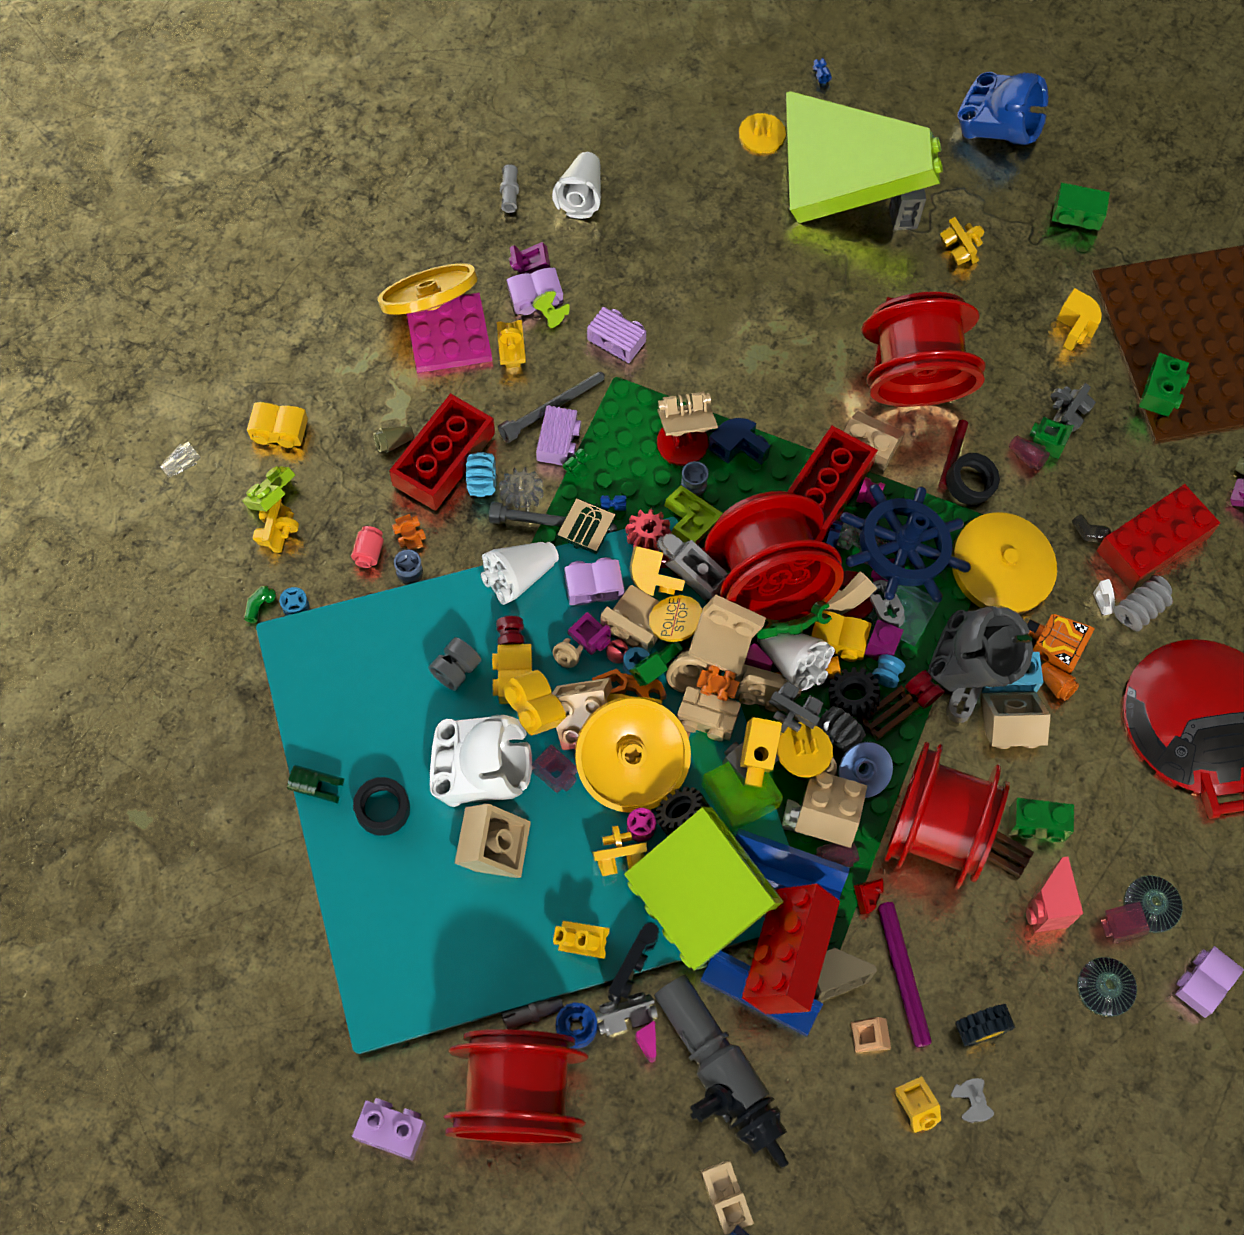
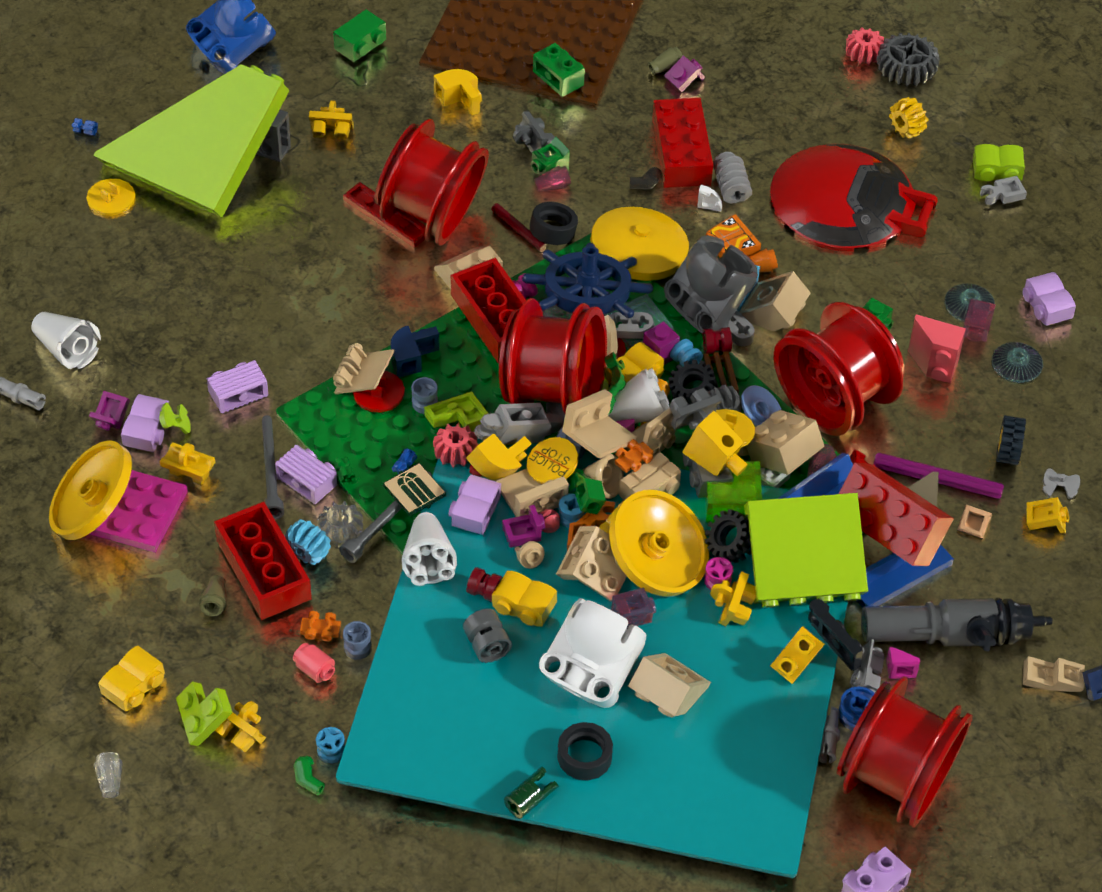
camera: 60 degrees left, 15 degrees down
yellow brick [503,670,566,736] -> none

